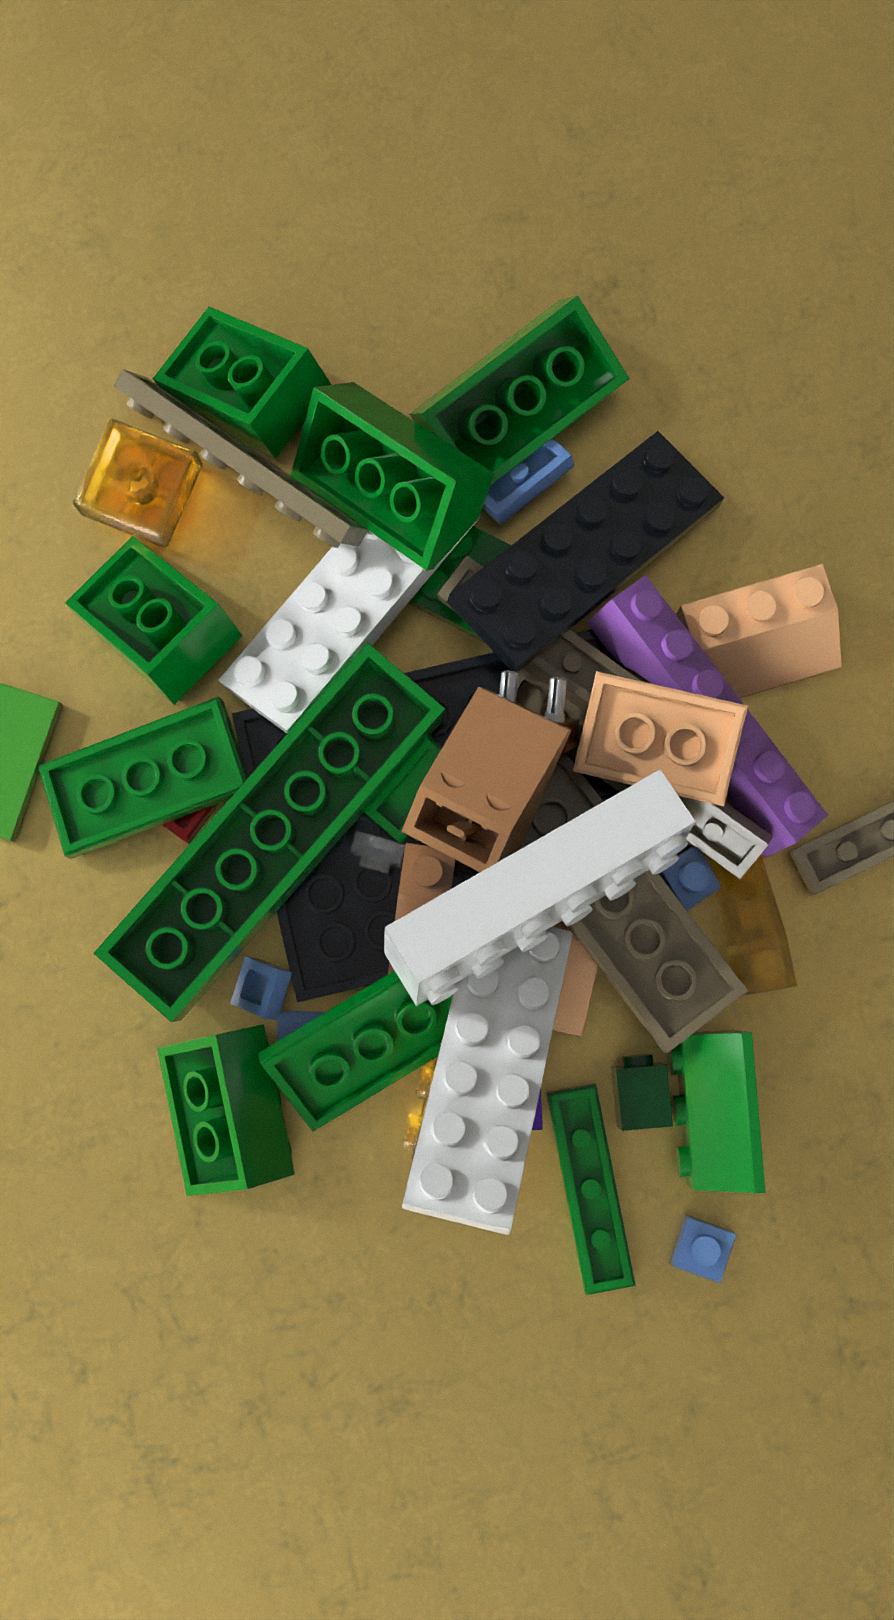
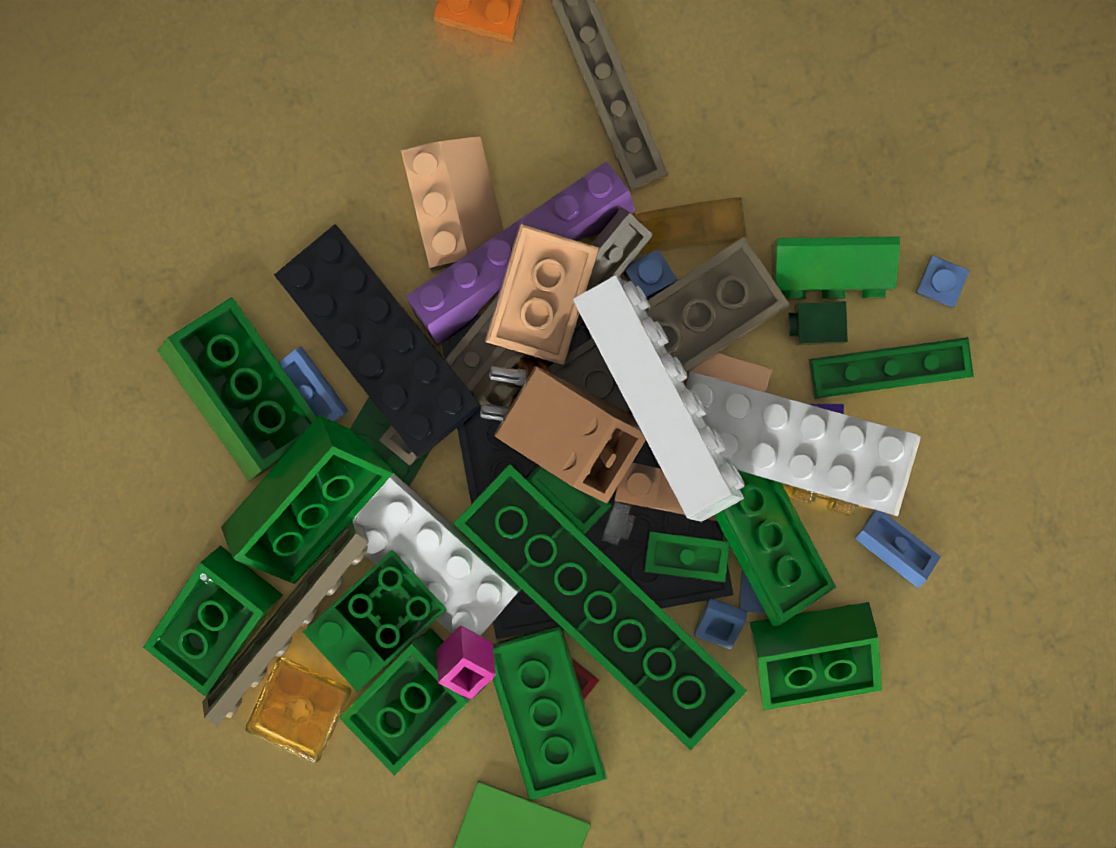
camera: 85 degrees left, 5 degrees up
none -> green slope [303,550,447,692]
none -> dark pink brick [436,625,496,700]
none -> green plate [644,531,730,582]
none -> medium blue plate [855,510,941,588]

